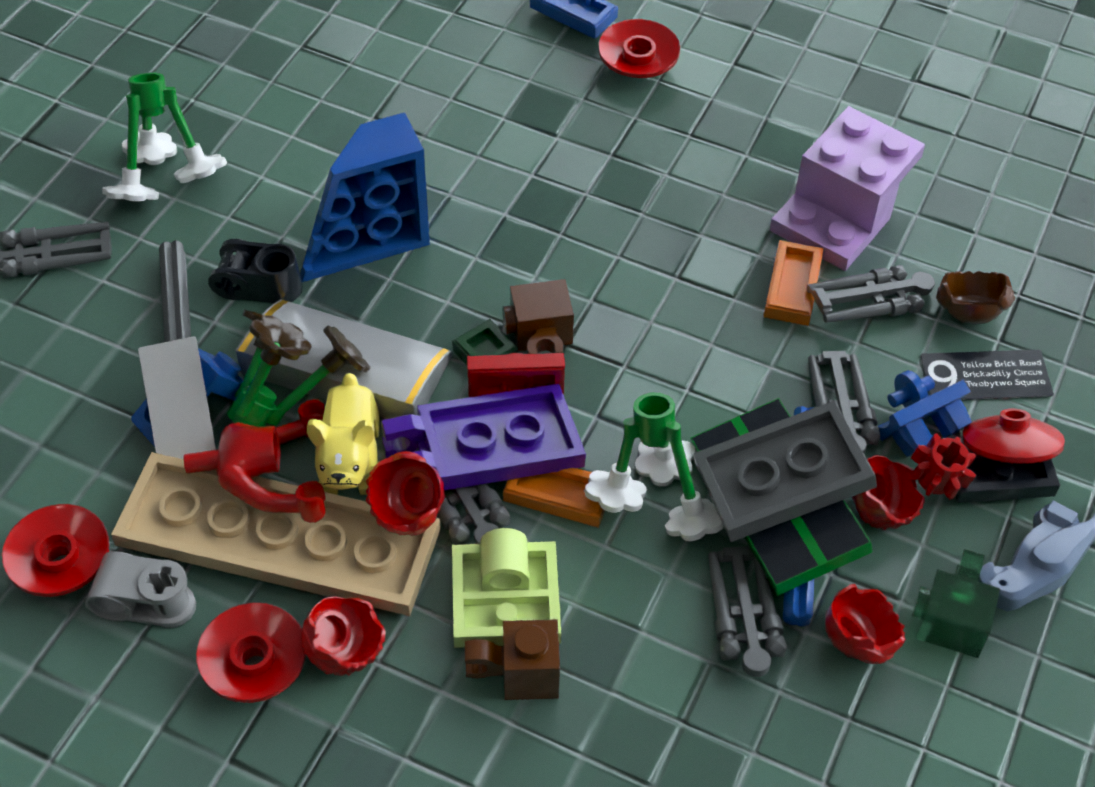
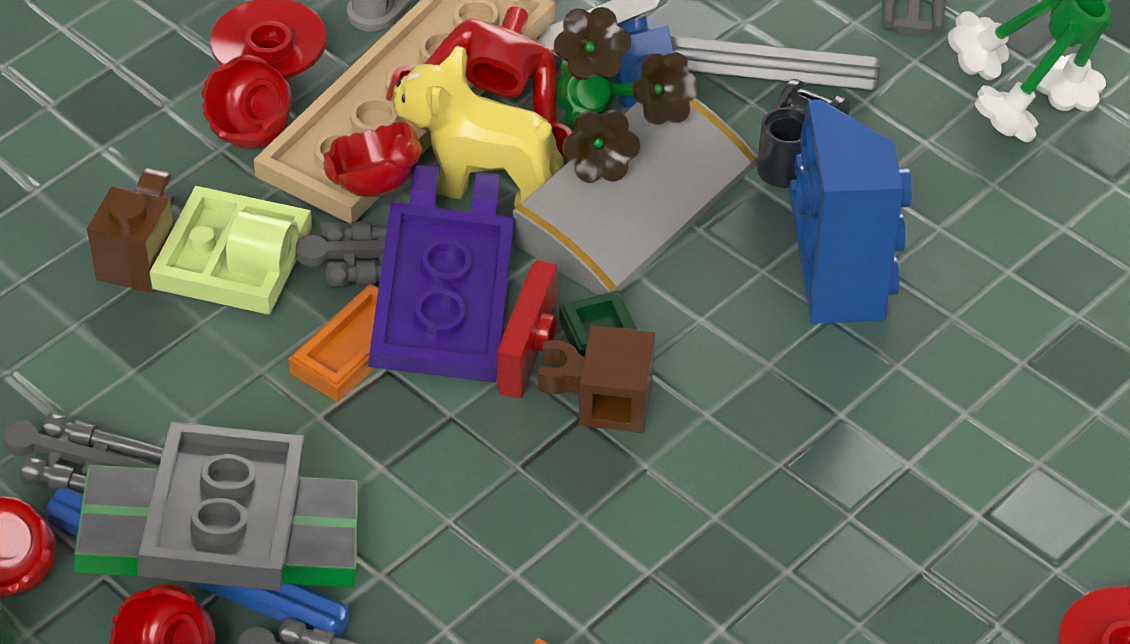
camera: 110 degrees right, 5 degrees down
white plant [584,392,724,541] -> none

